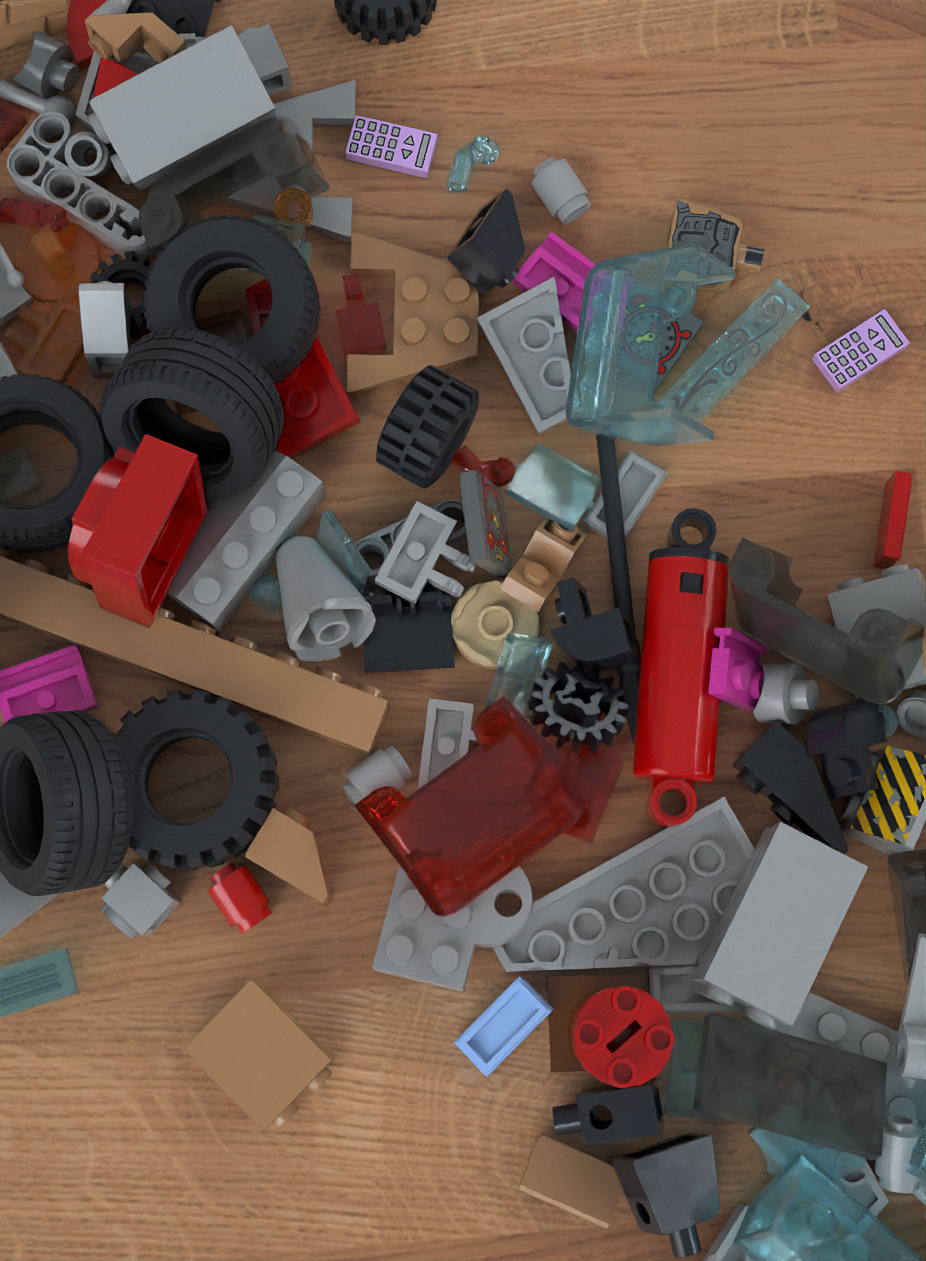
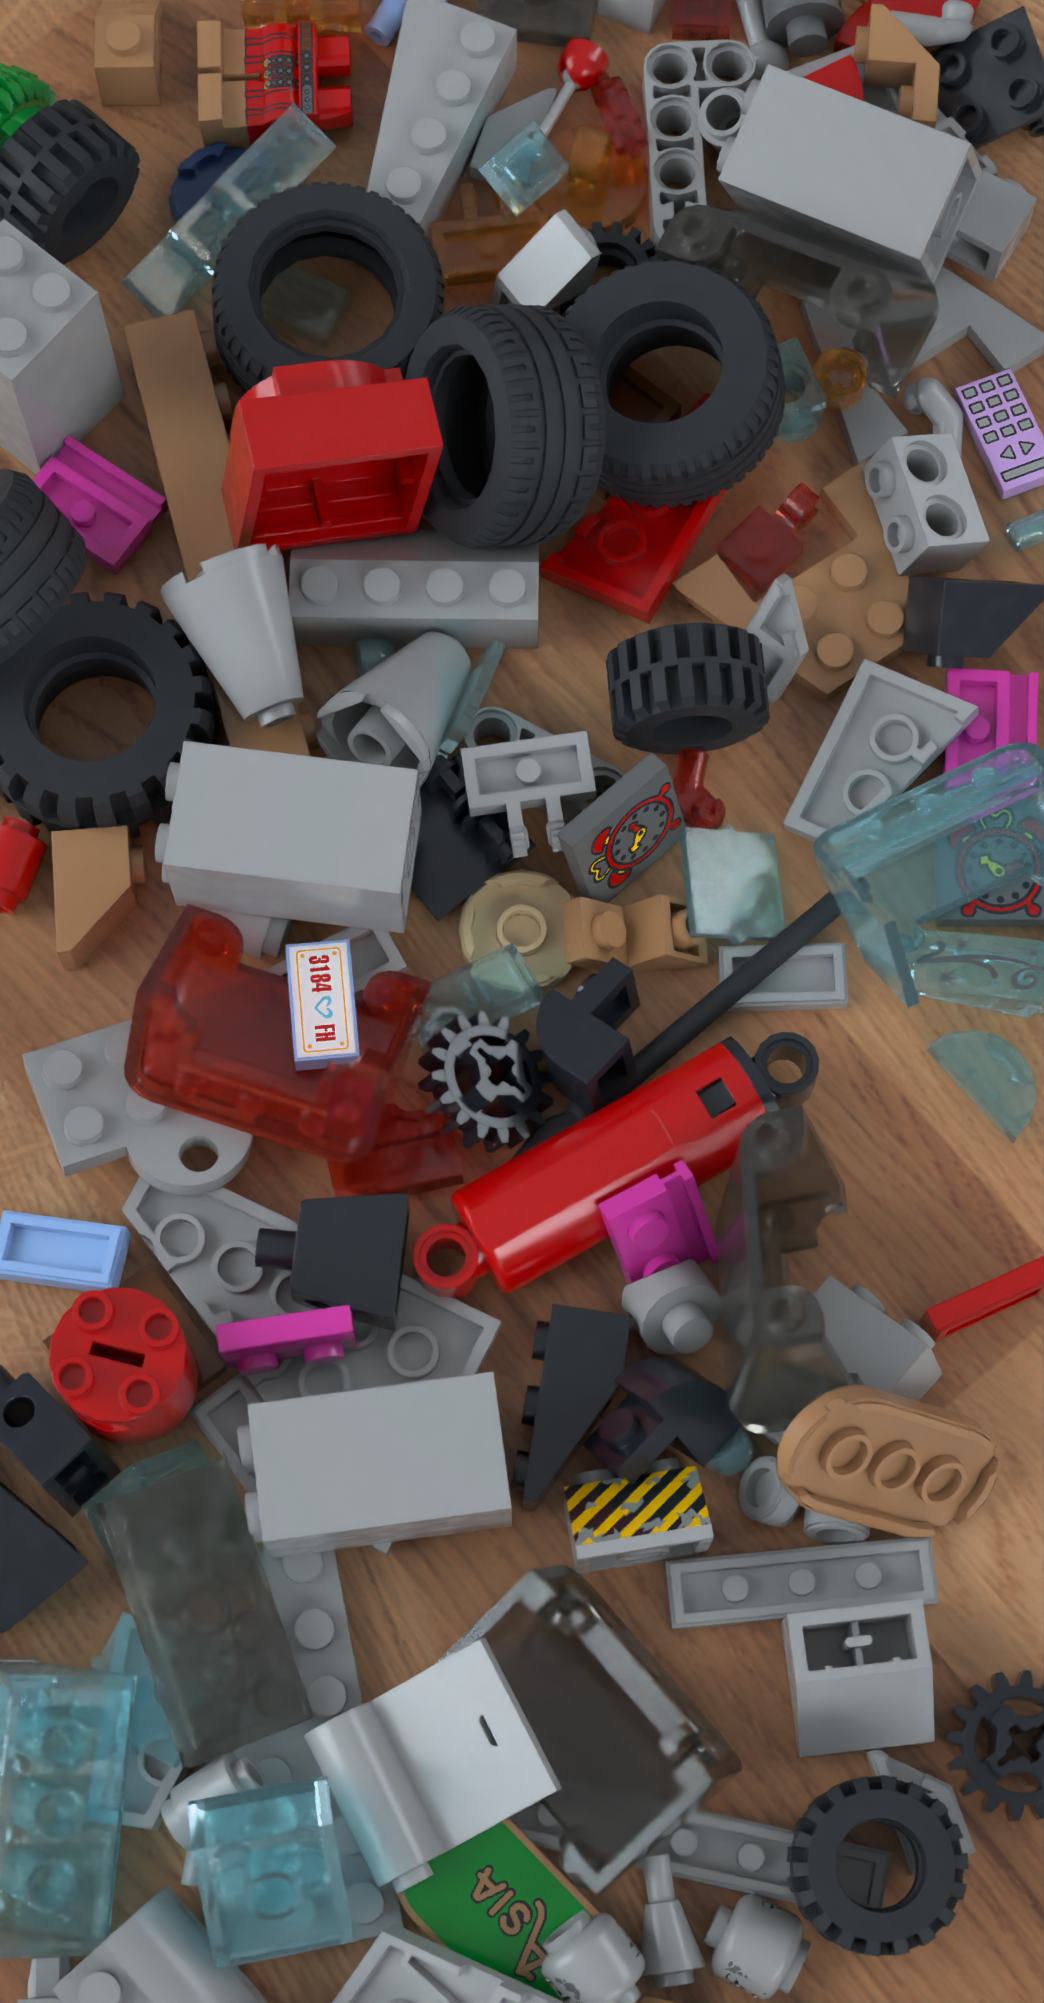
camera: 55 degrees right, 5 degrees down
none -> light grey brick [155,741,422,933]
none -> light grey cone [160,543,304,729]
none -> dark pink plate [215,1305,358,1375]
none -> black torso [255,1194,411,1331]
none -> white tile [285,939,360,1071]
none -> clear light blue window [478,120,571,217]
none -> light grey tile [745,573,809,704]
none -> light grey brick [862,433,990,576]
none -> light grey arm [902,377,964,457]
none -> clear light blue tile [927,1030,1037,1144]

